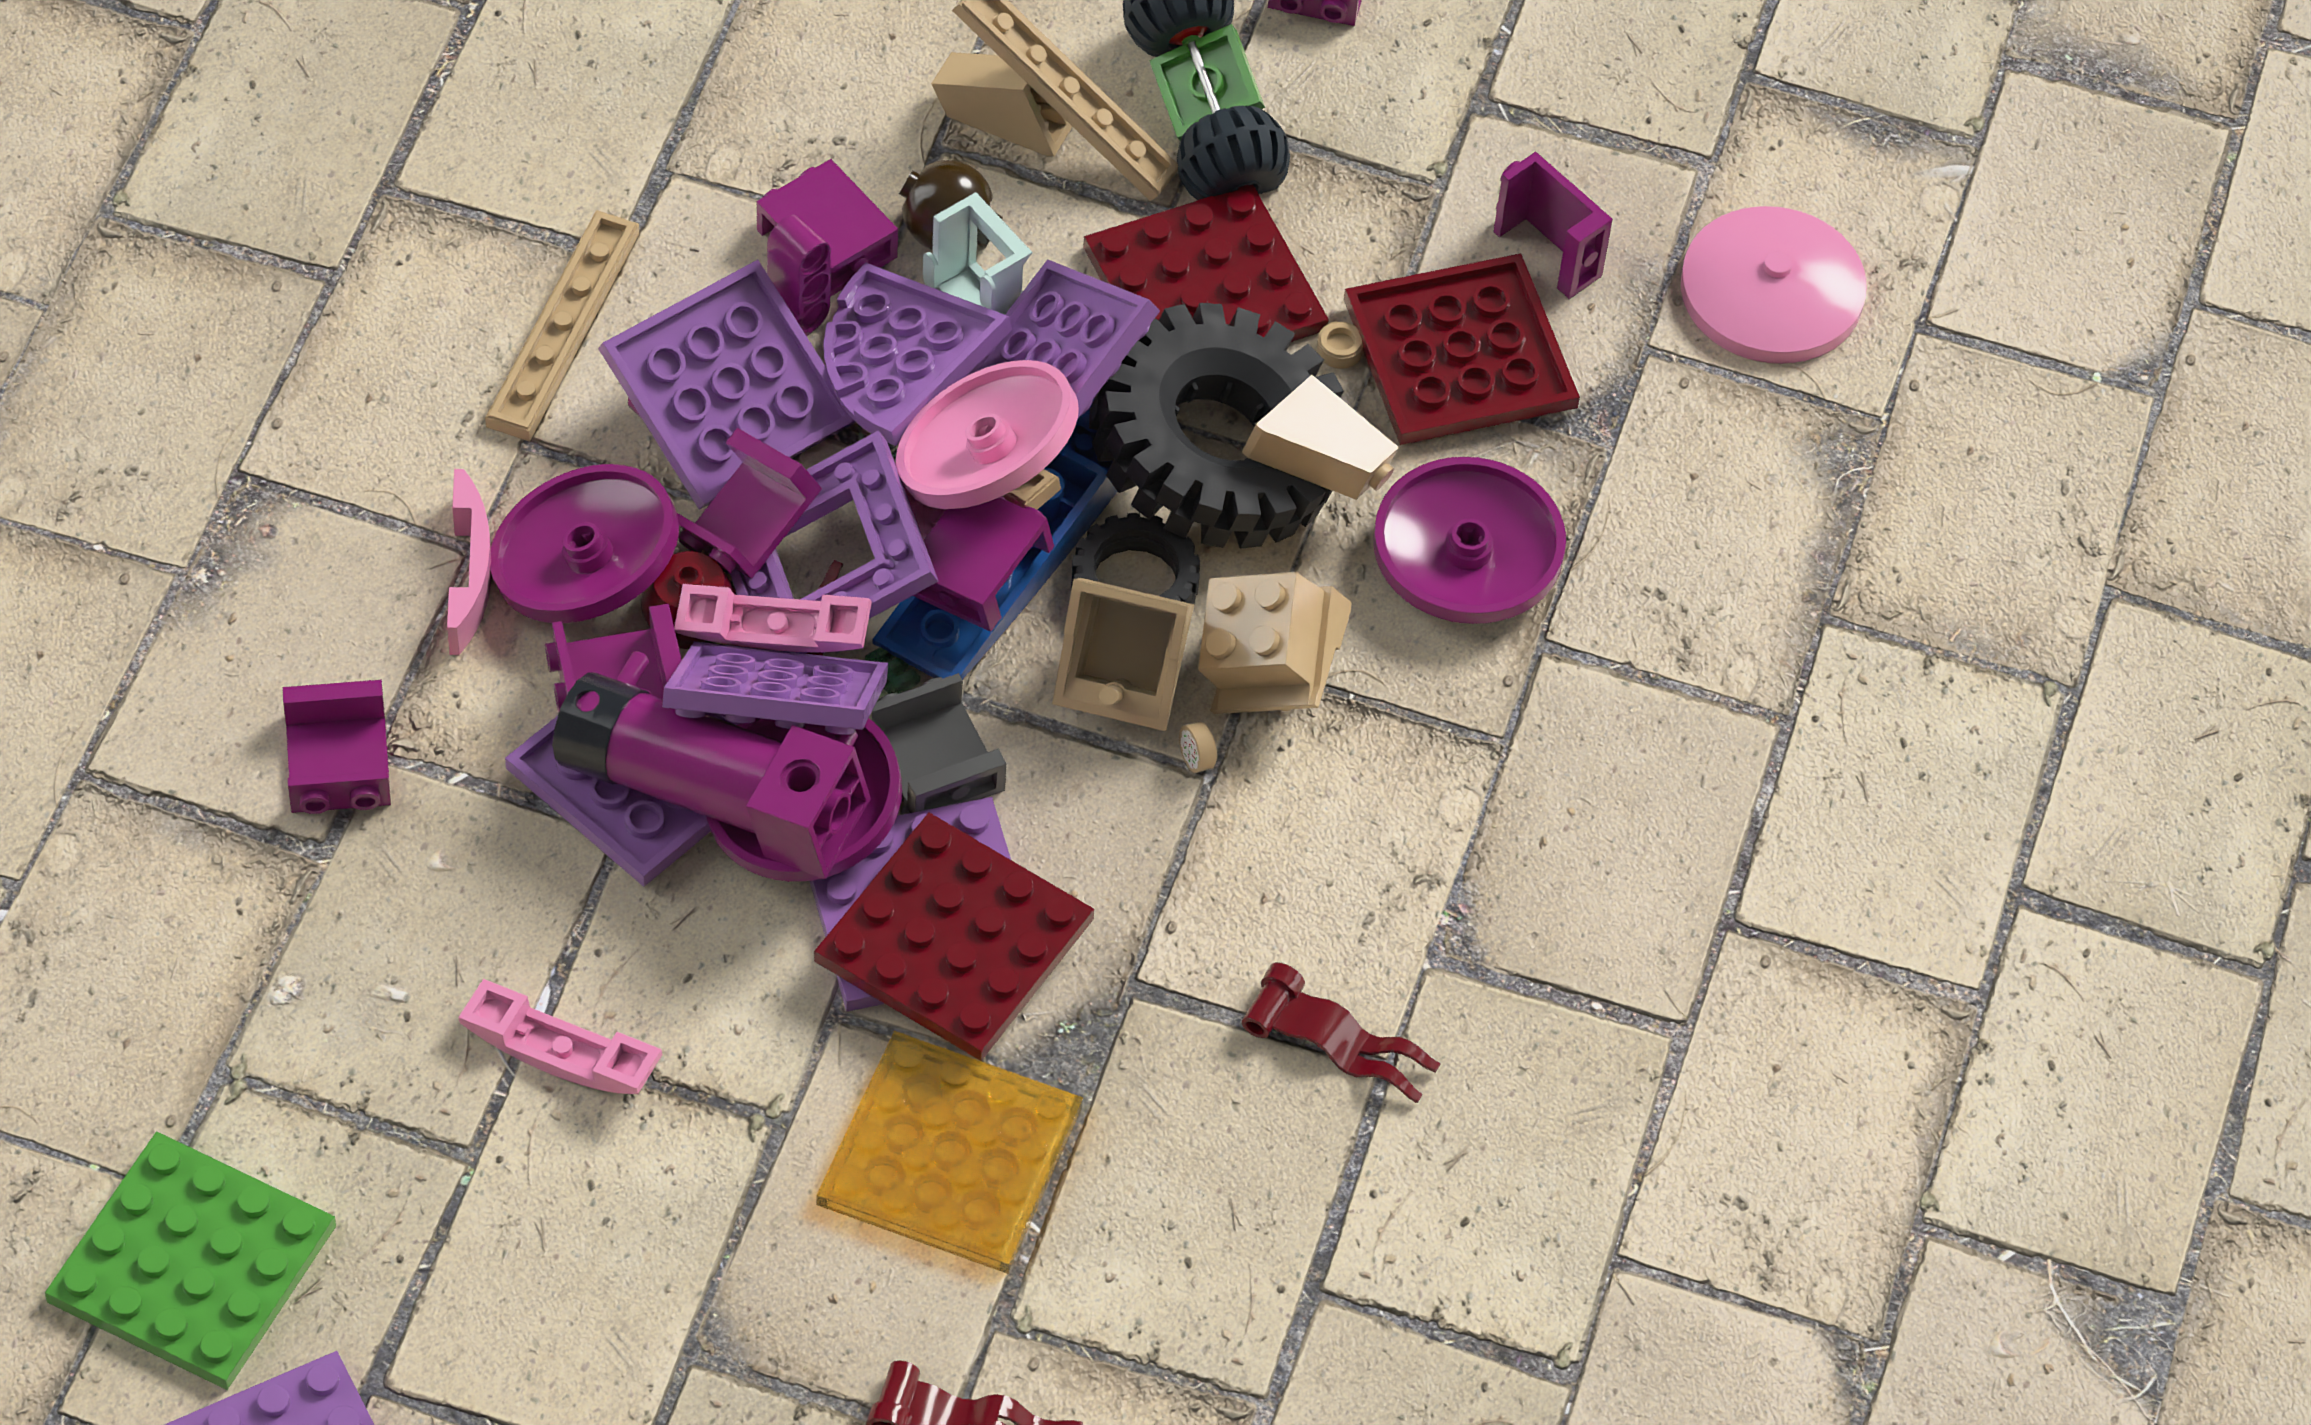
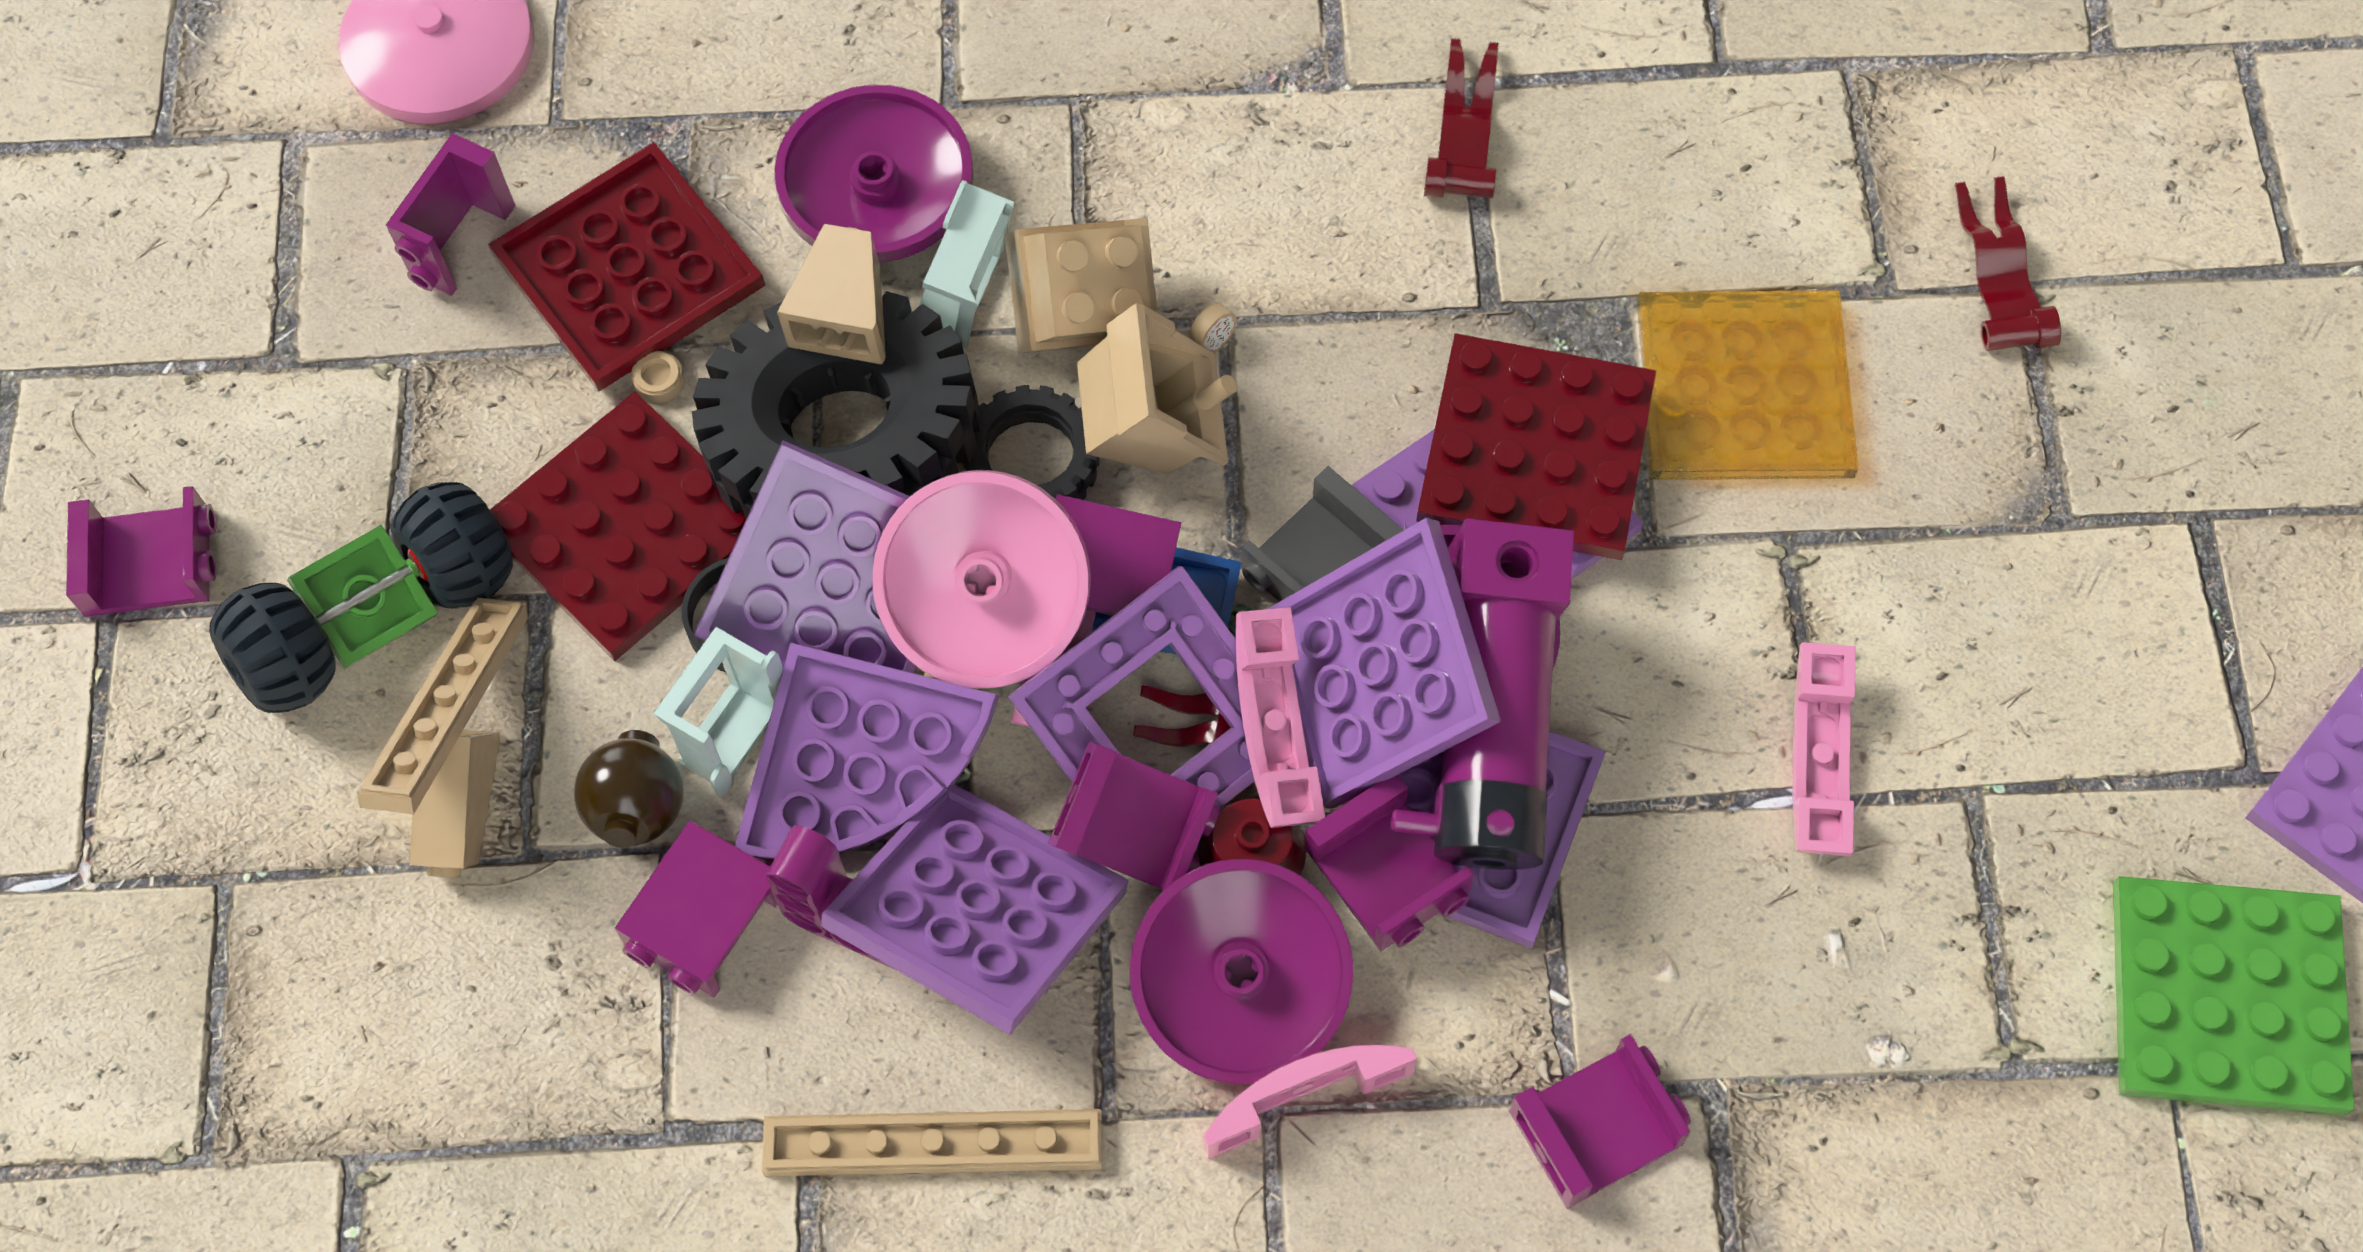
camera: 105 degrees left, 10 degrees up
none -> light aqua piece [917,180,1015,349]

